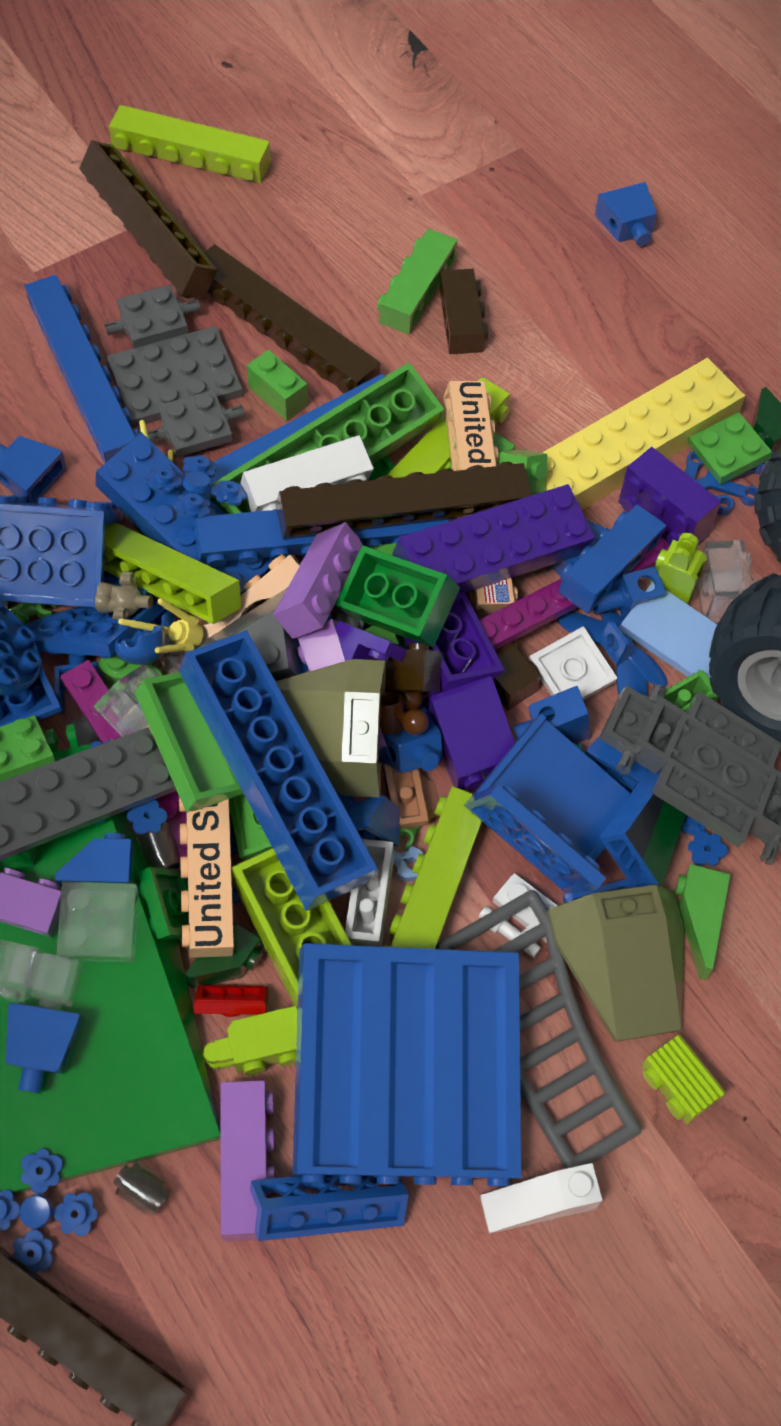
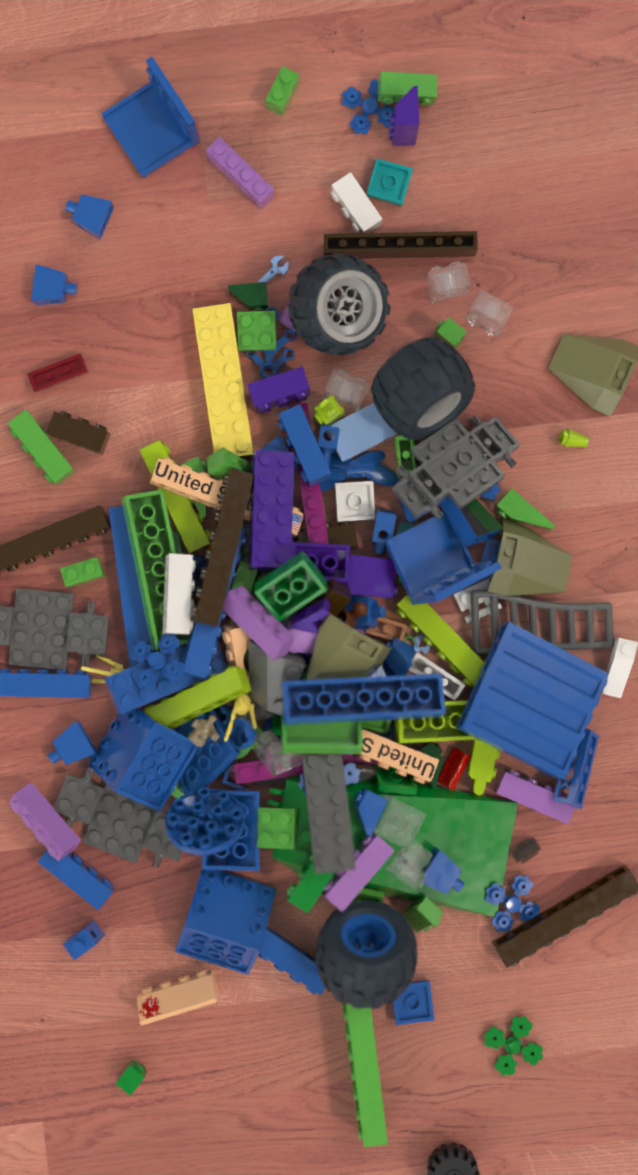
camera: 60 degrees left, 25 degrees up
lime brick [642,1034,726,1125] -> none
none -> dark red plate [27,353,88,393]
none -> blue torso [65,195,114,240]

